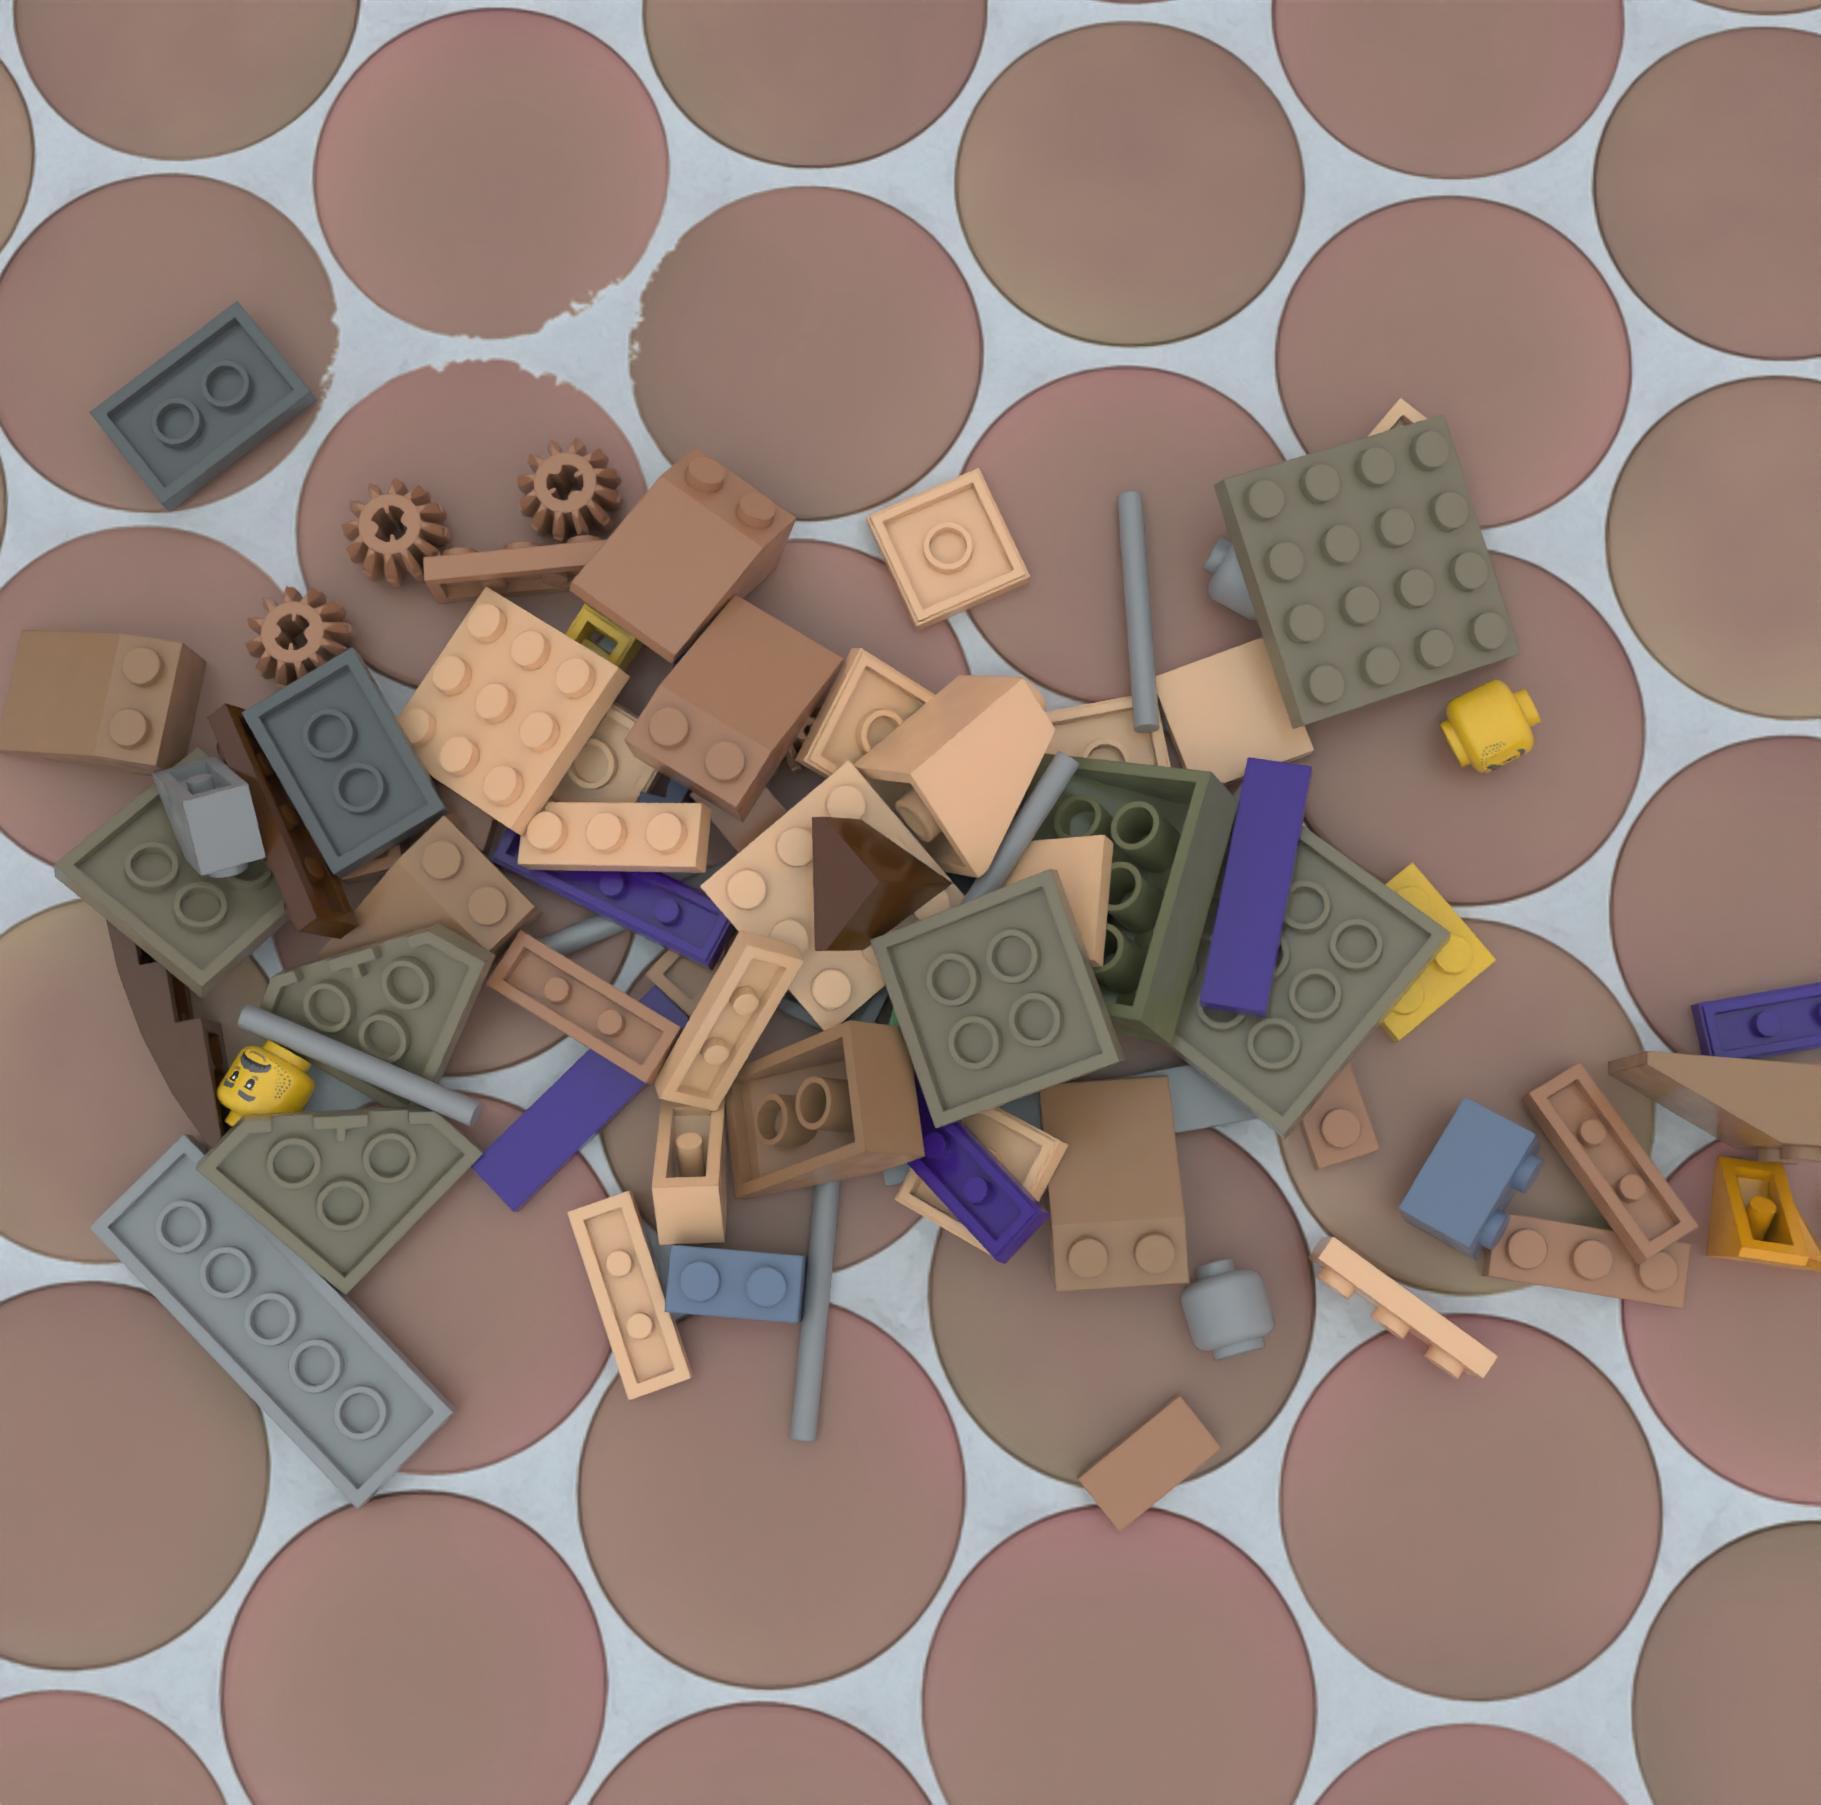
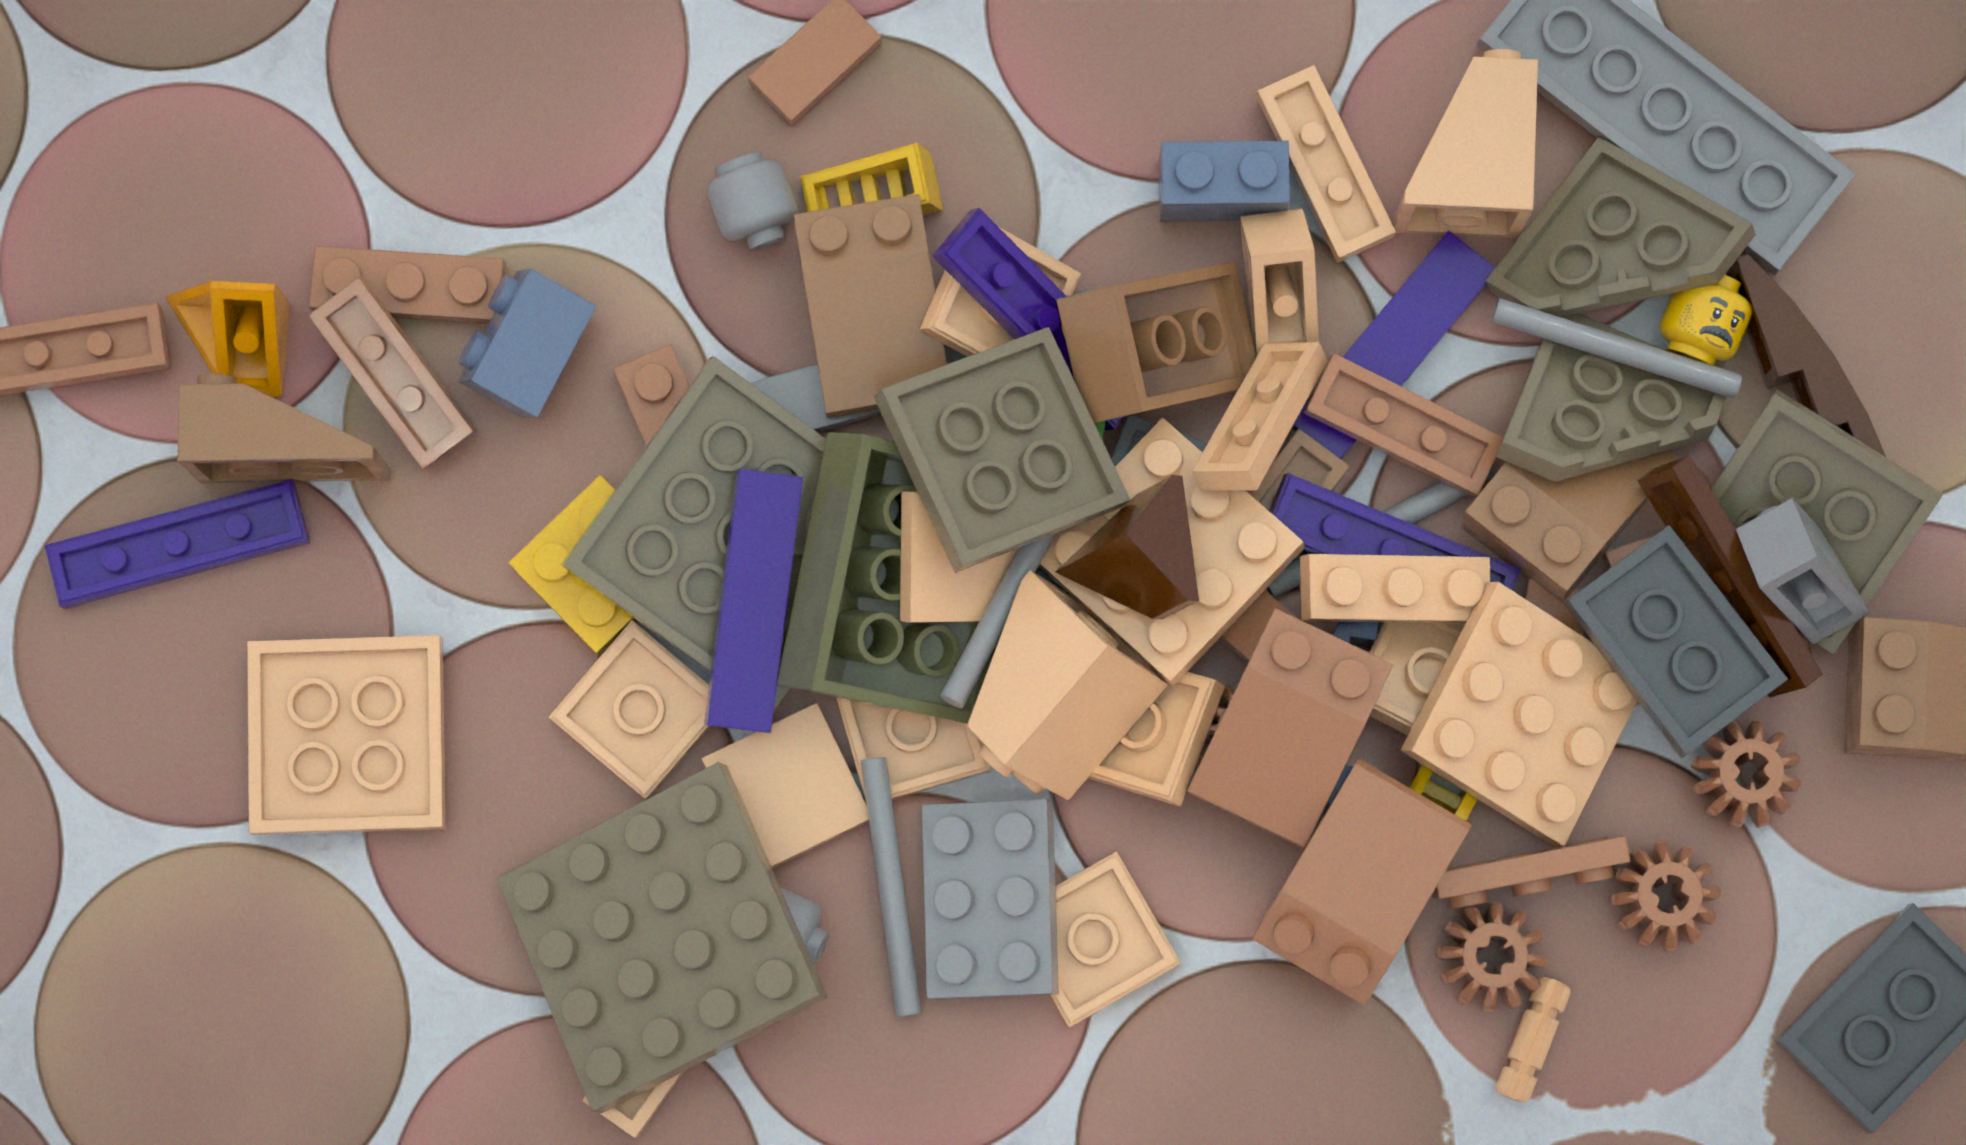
camera: 170 degrees right, 0 degrees up
light grey bar [790,1180,841,1441] -> none
light nougat plate [1308,1237,1498,1379] -> none
yellow head [1439,679,1541,773] -> none
none -> light nougat plate [247,635,446,835]
none -> light nougat tile [549,620,711,800]
none -> yellow slope [800,143,943,216]
none -> light grey plate [922,799,1059,1000]
none -> light nougat slope [1393,49,1538,239]
none -> light nougat axle [1496,977,1571,1103]

